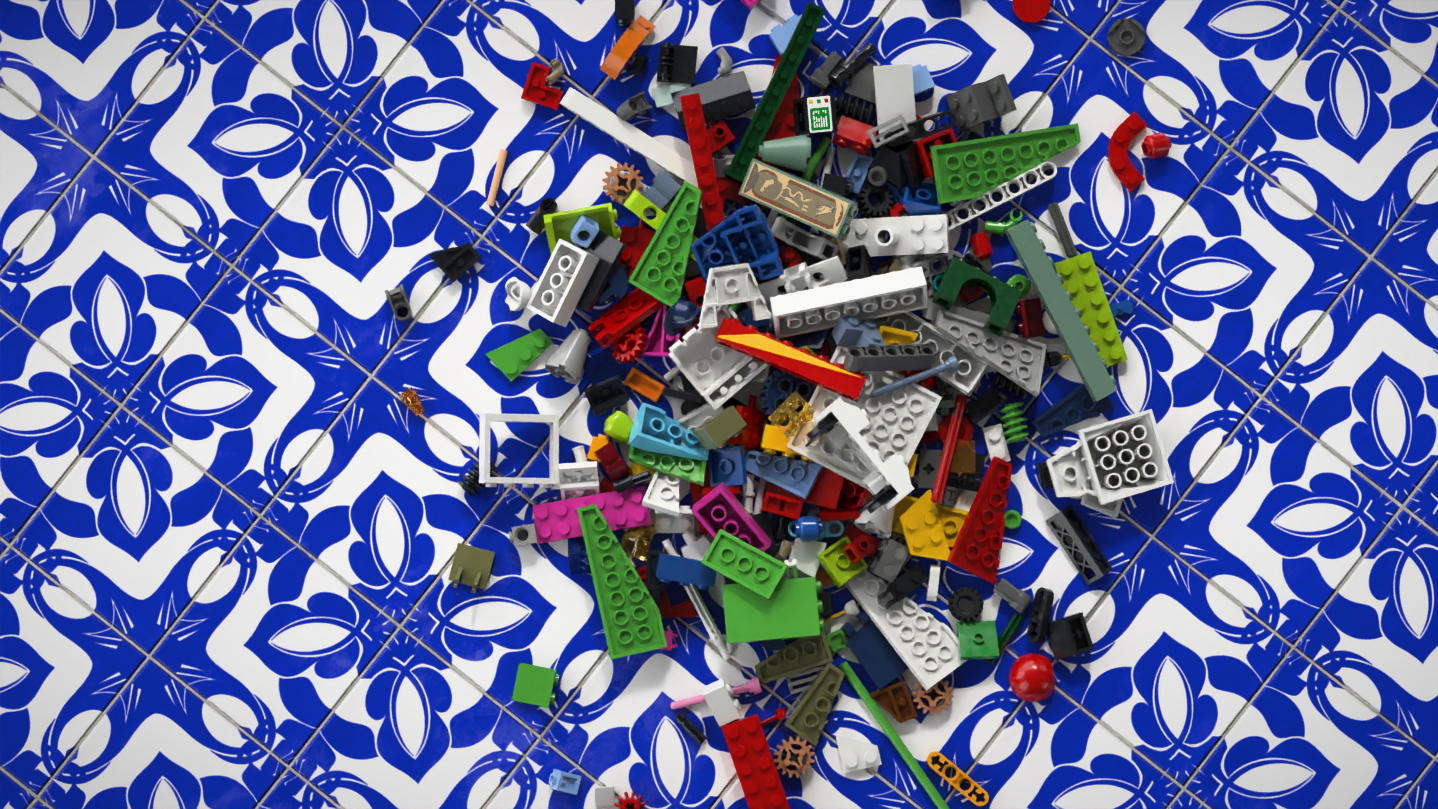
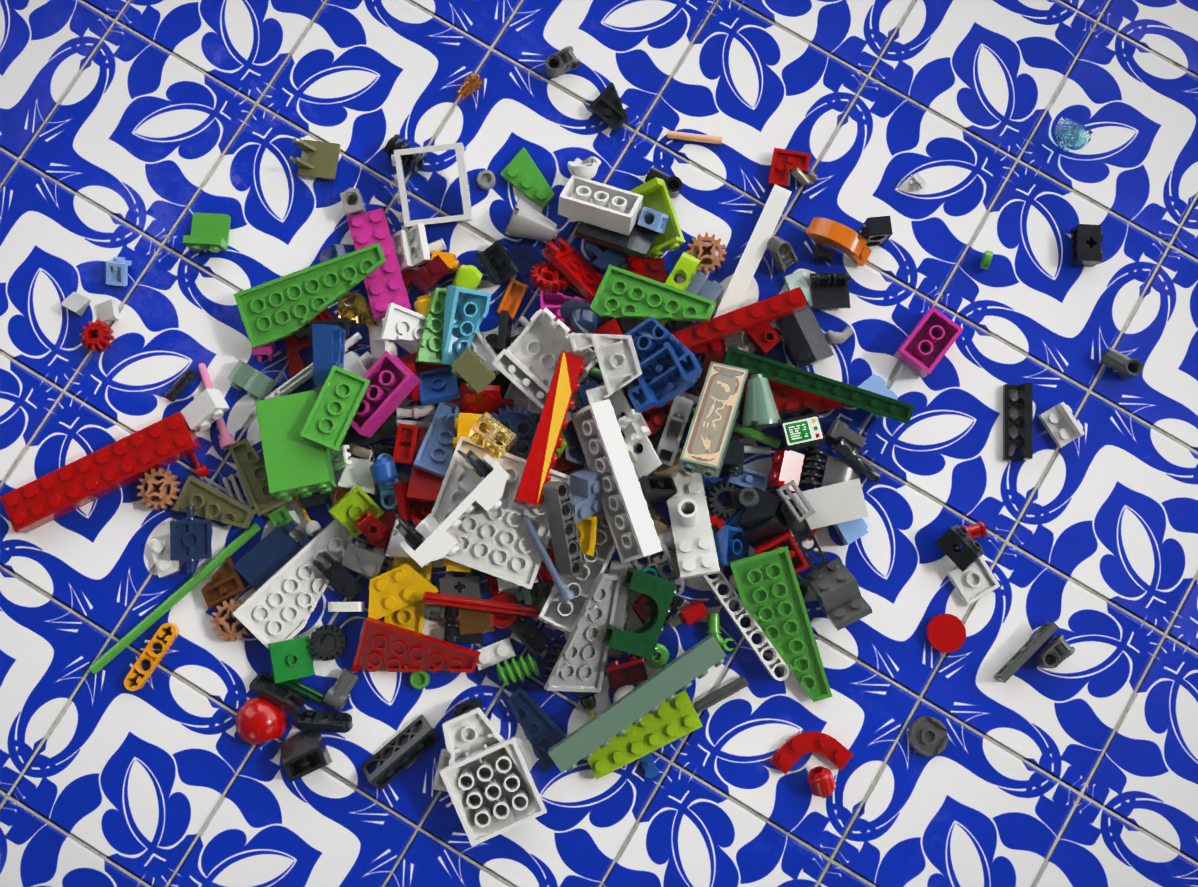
camera: 80 degrees right, 5 degrees down
black axle [613,470,652,493] -> none
none -> dark blue plate [170,506,212,573]
none -> sand green brick [227,359,275,400]
none -> black hinge [249,671,306,715]
none -> light grey tile [477,170,496,190]

